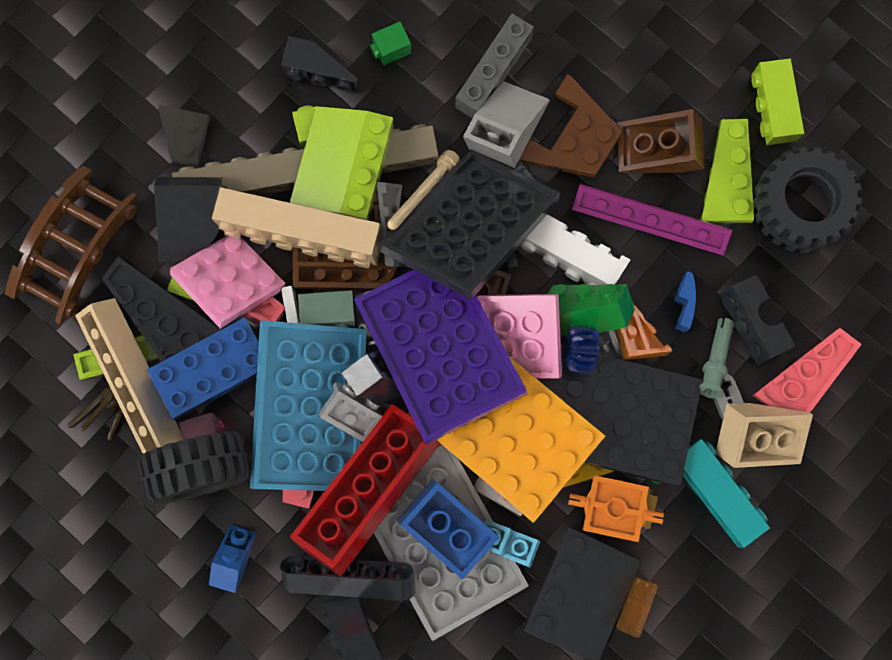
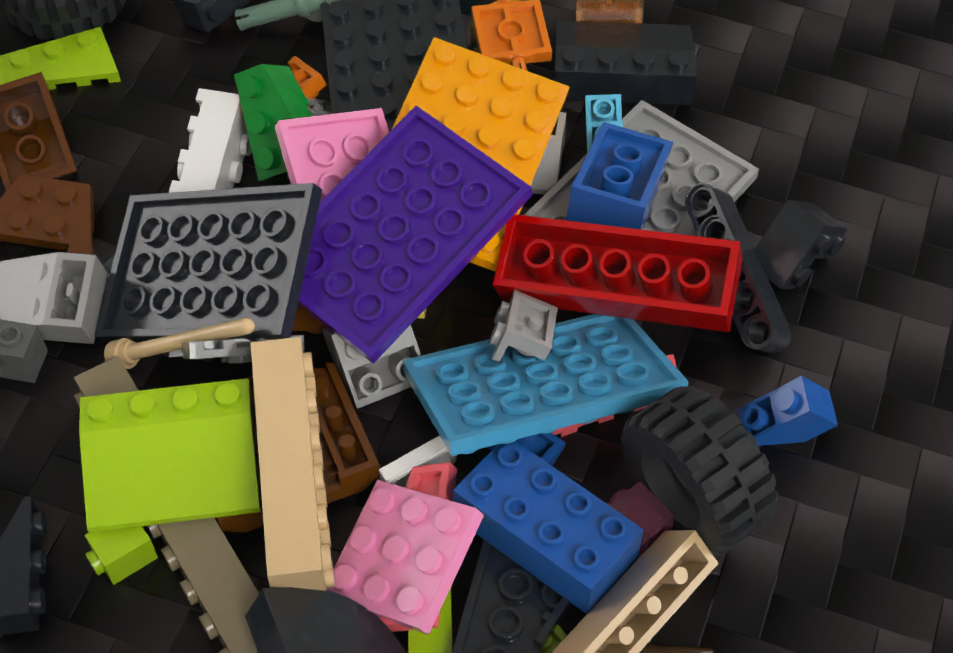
camera: 110 degrees left, 25 degrees down
sand green brick [298,291,355,328] -> none
black wedge [342,351,407,408] -> none
clear blue gear [565,326,600,374] -> none
magenta tile [572,183,732,255] -> none
blue slope [674,272,696,332] -> none

